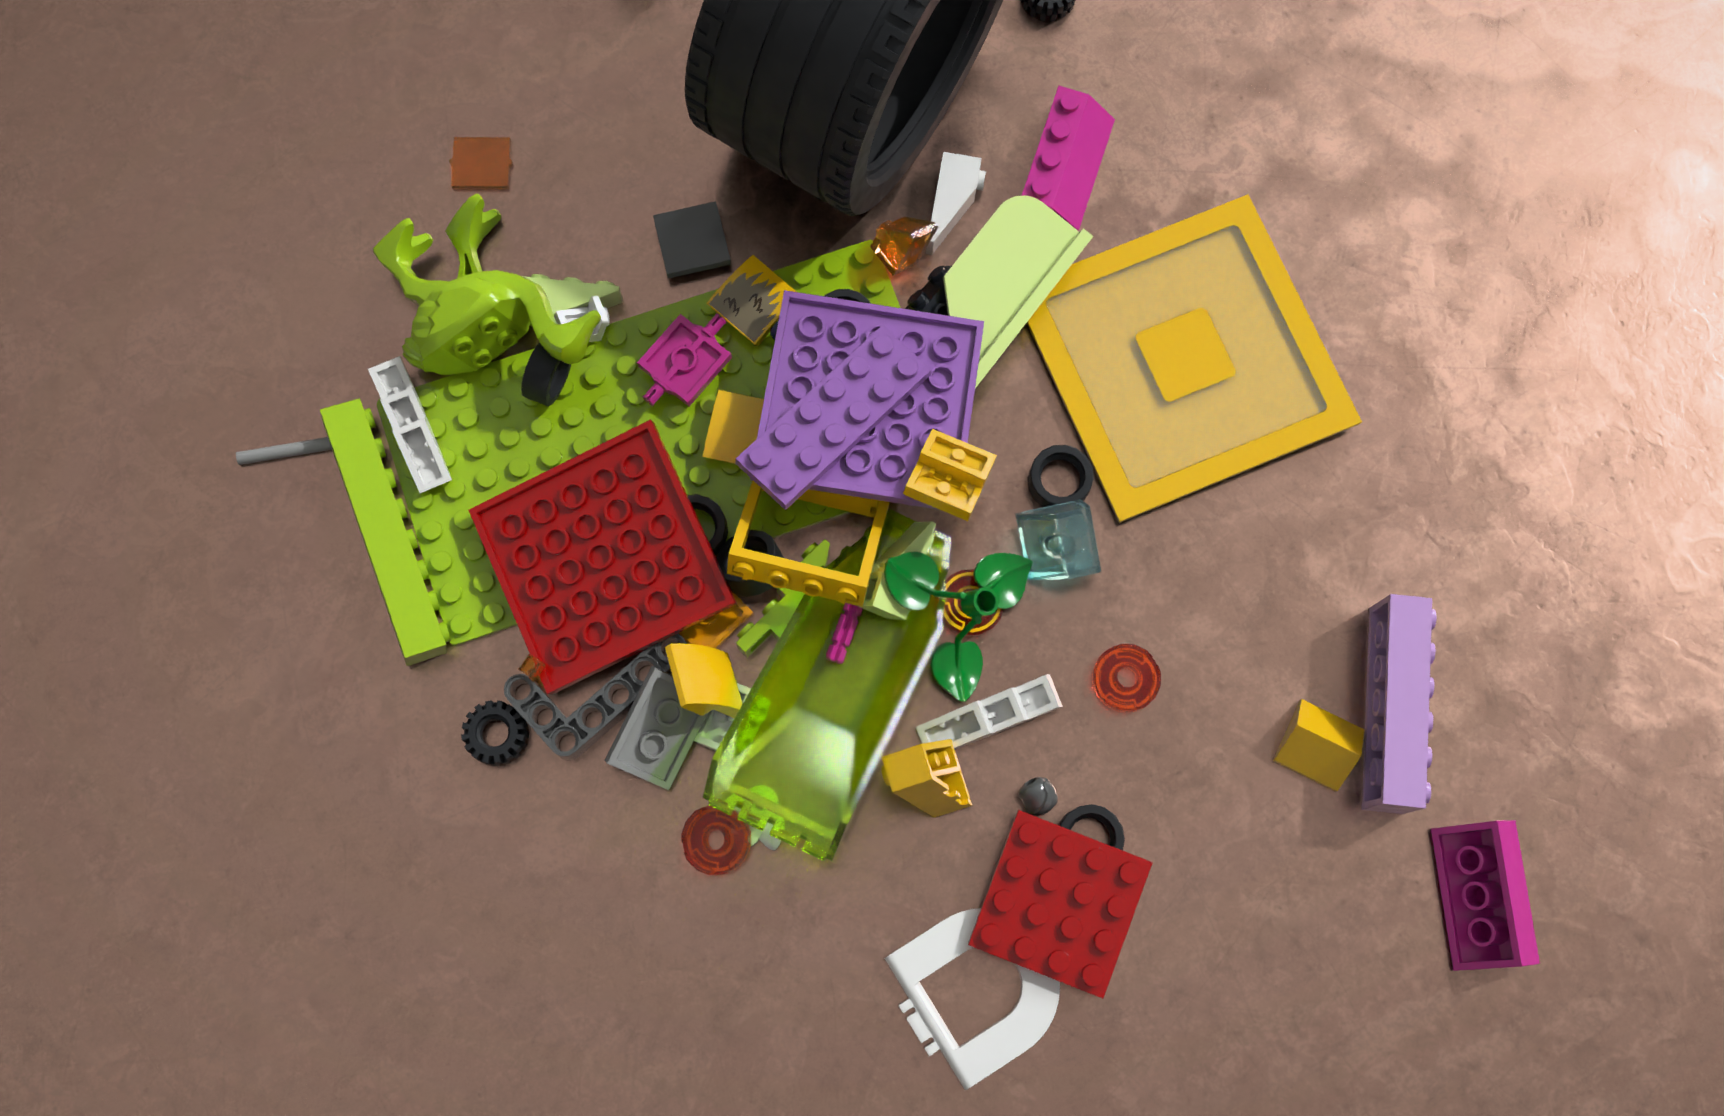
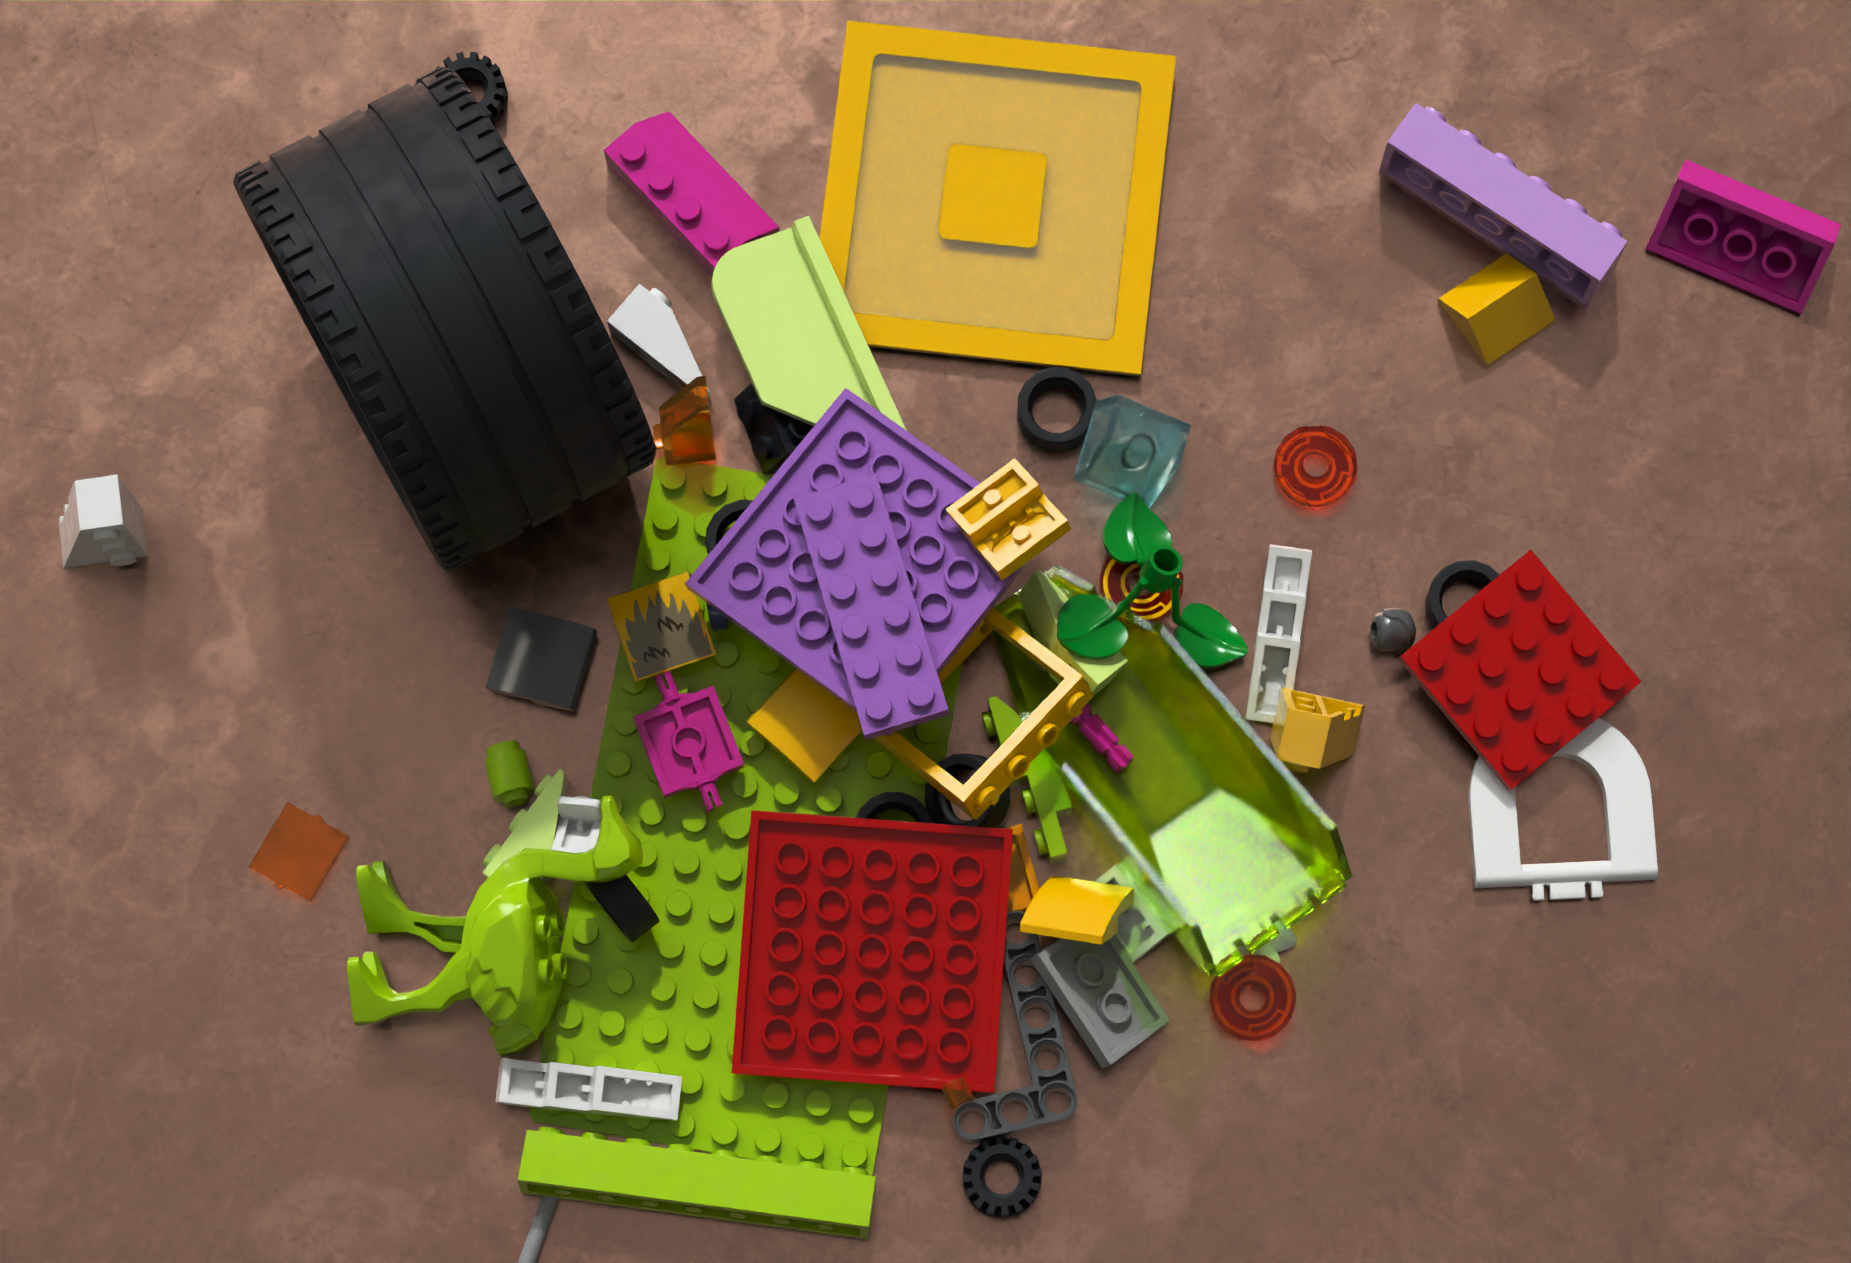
camera: 55 degrees left, 0 degrees up
none -> lime brick [484,740,535,808]

